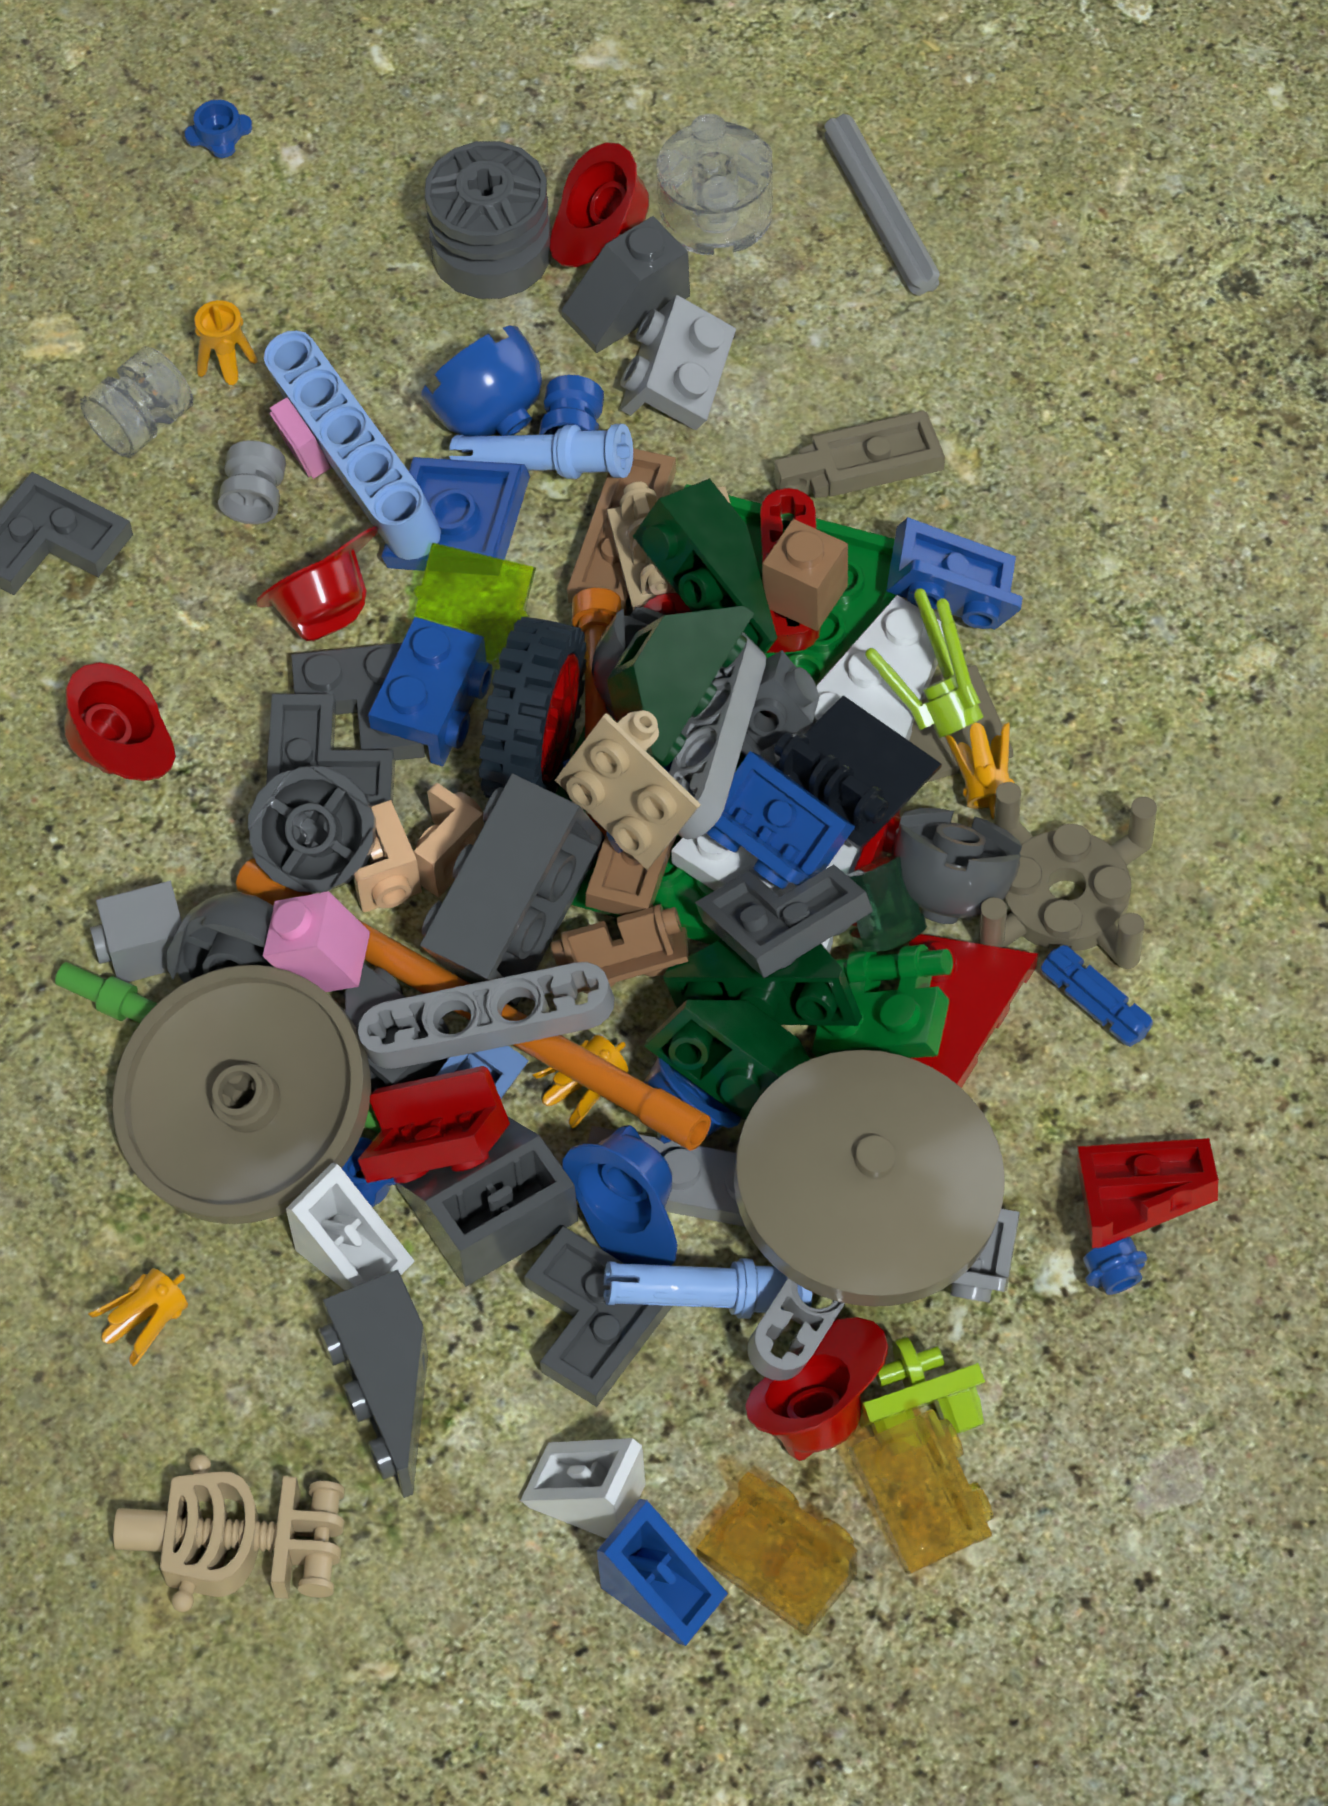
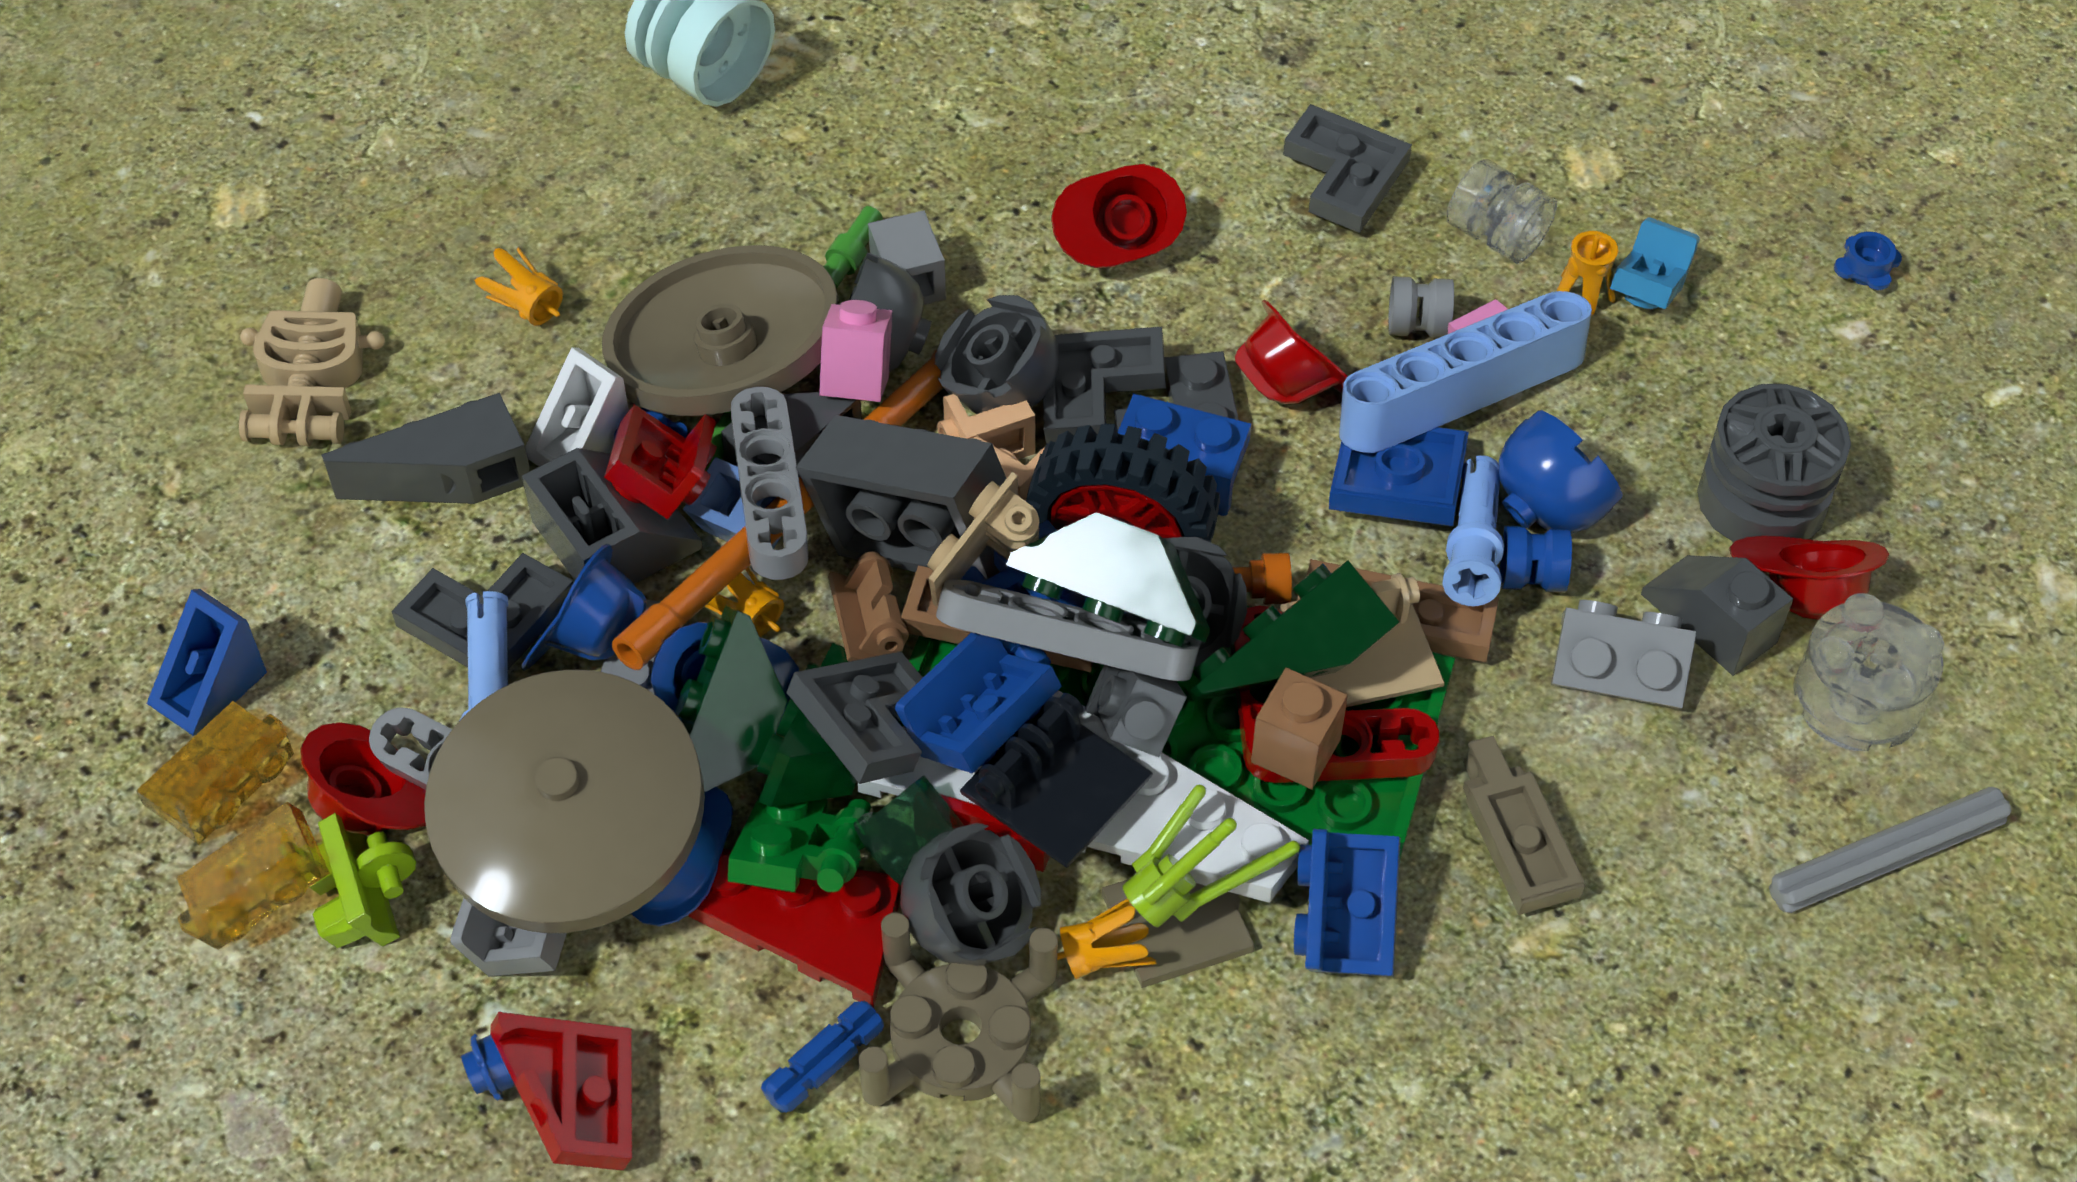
camera: 85 degrees right, 5 degrees down
clear neon green piece [413,543,536,663] -> none
white slope [520,1438,646,1539] -> none
none -> dark azure bracket [1610,217,1700,309]

